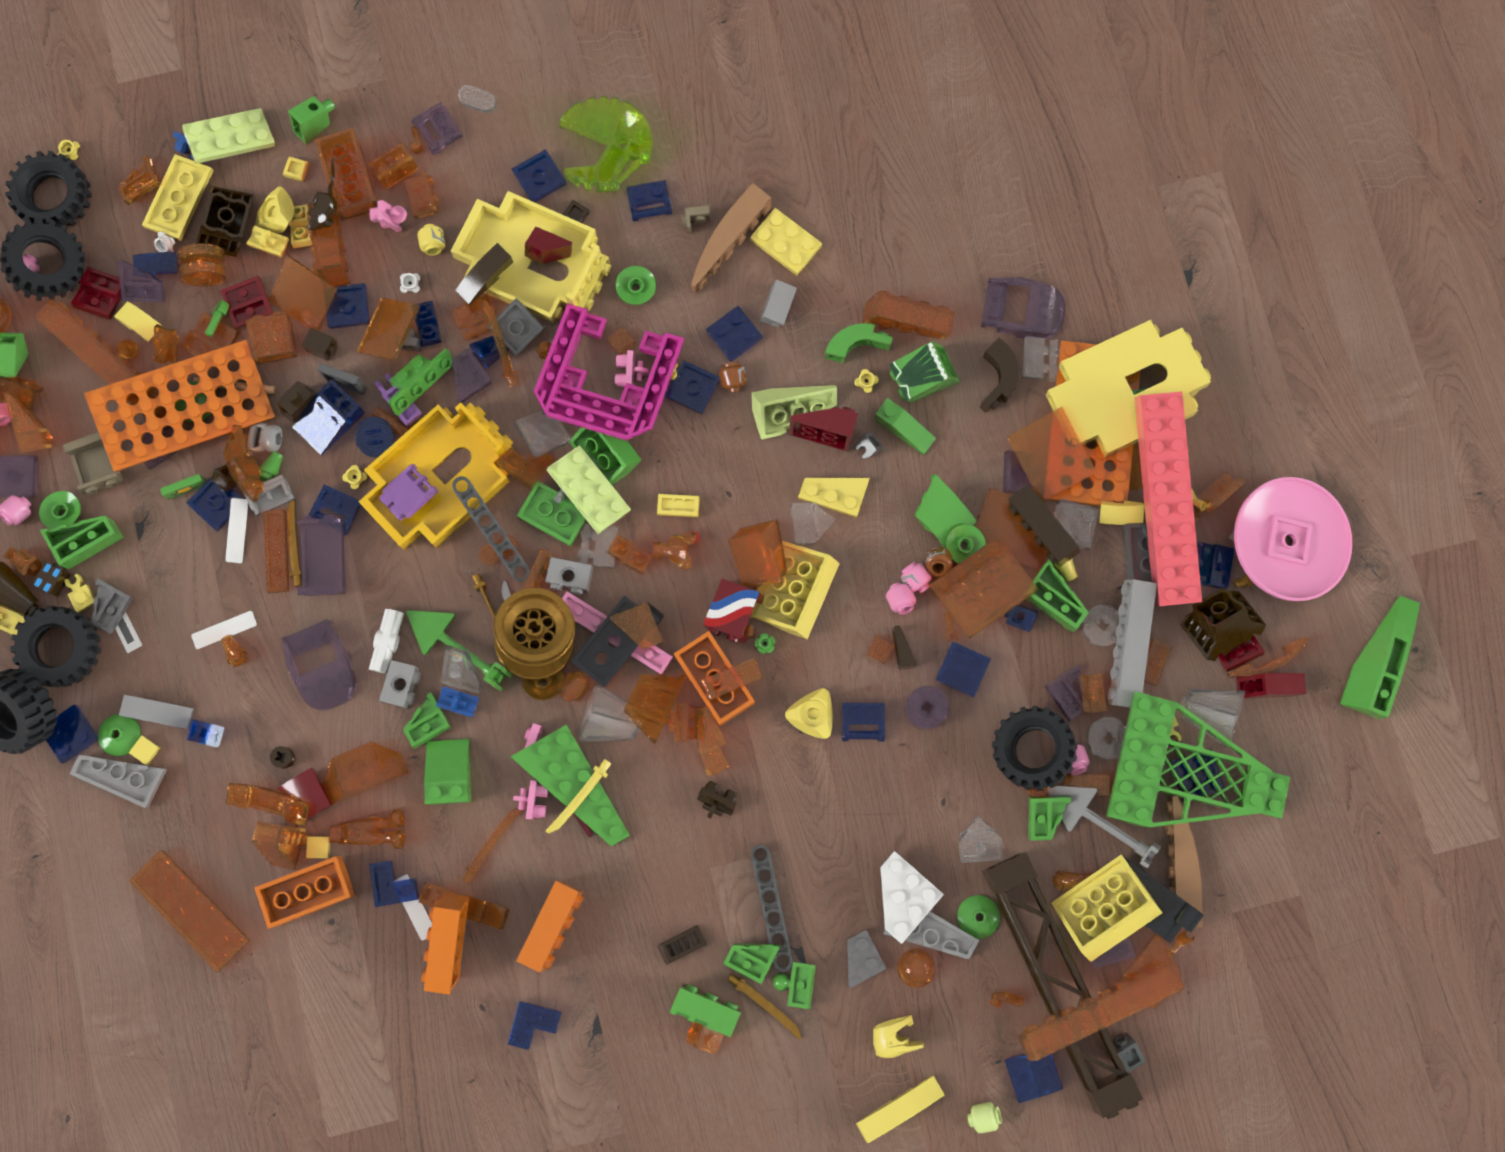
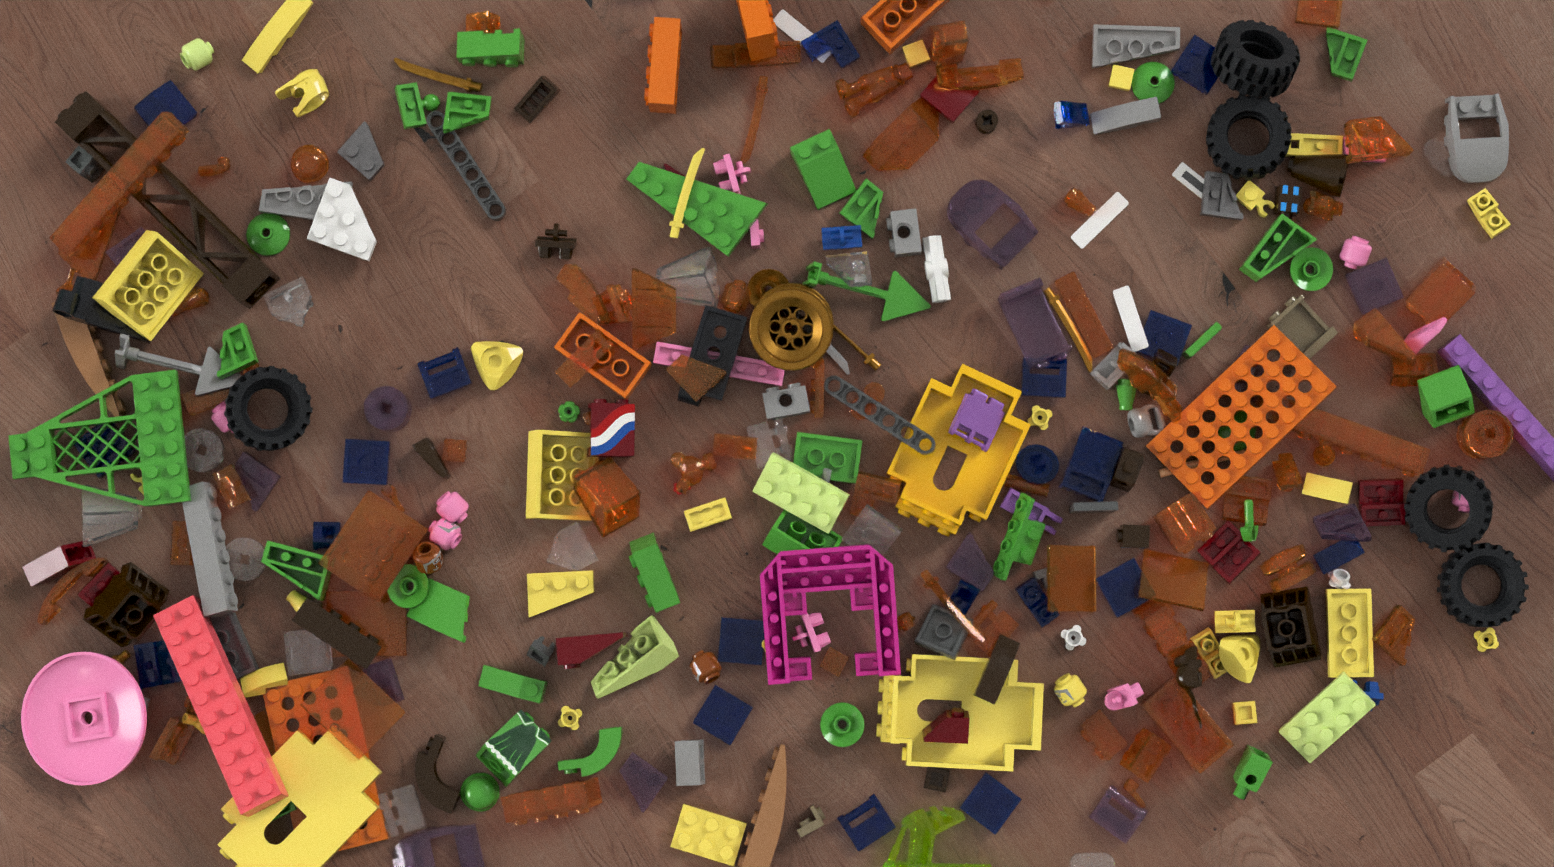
camera: 160 degrees right, 5 degrees up
none -> bright green helmet [460,773,500,811]
none -> wing [619,752,669,813]
none -> bright green wedge [629,532,680,612]

